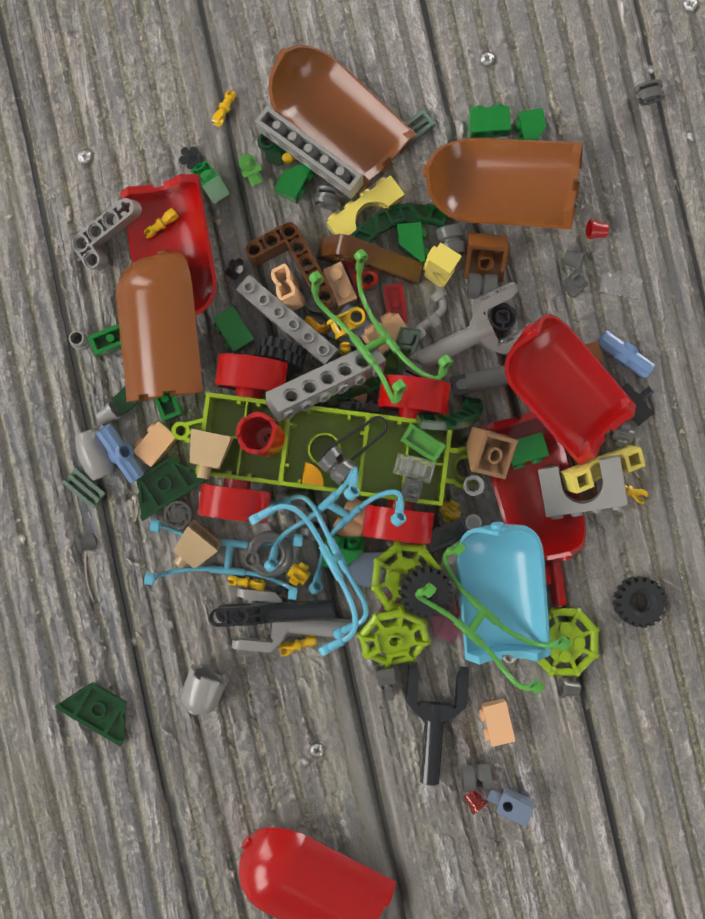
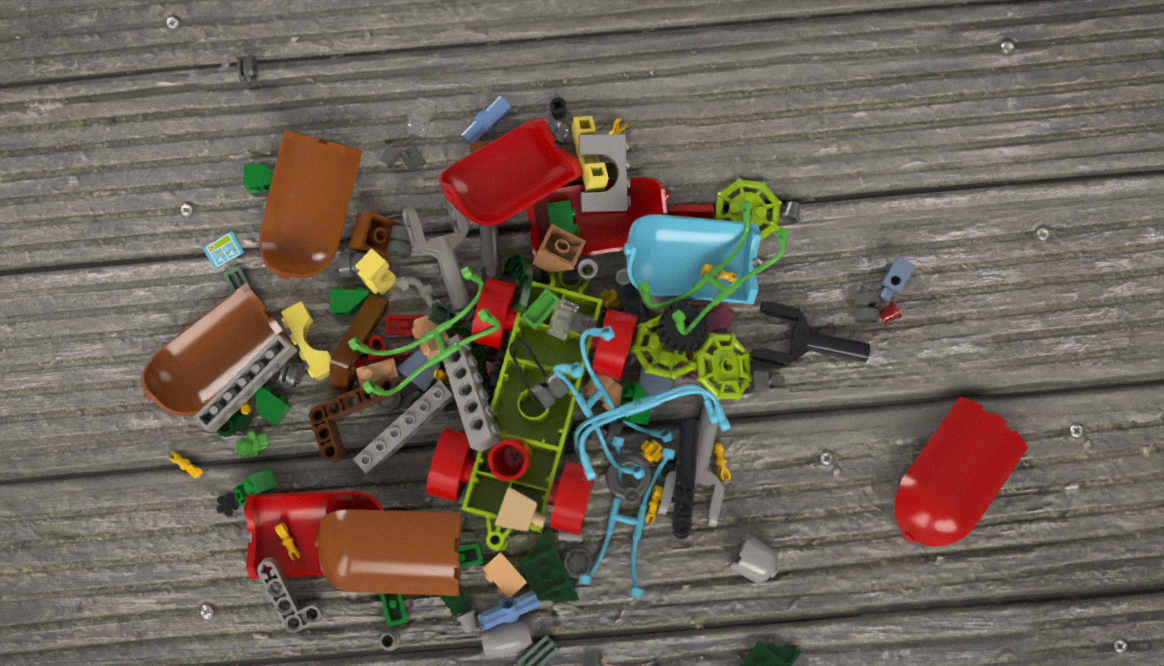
camera: 75 degrees left, 10 degrees down
tan torso [173,519,222,569] -> none
green brick [213,306,255,354] -> none
black plant [226,258,245,280] -> none
black tyre [254,336,307,373] -> none
light nougat brick [271,264,305,311] -> none
light orange tile [302,462,323,486] -> none
light orange tile [304,316,331,335] -> none
yellow piece [326,307,366,340] -> none
dark green tile [351,203,449,243] -> none
green brick [468,104,511,138] -> none
light nougat brick [479,698,515,747] -> none
black wheel [488,303,517,333] -> none
red piece [585,219,609,239] -> none
black tyre [613,576,668,628] -> none
black plate [622,384,654,426] -> none
none -> sticker [203,231,244,270]
none -> black bush [550,97,567,119]
none -> yellow piece [701,264,738,283]

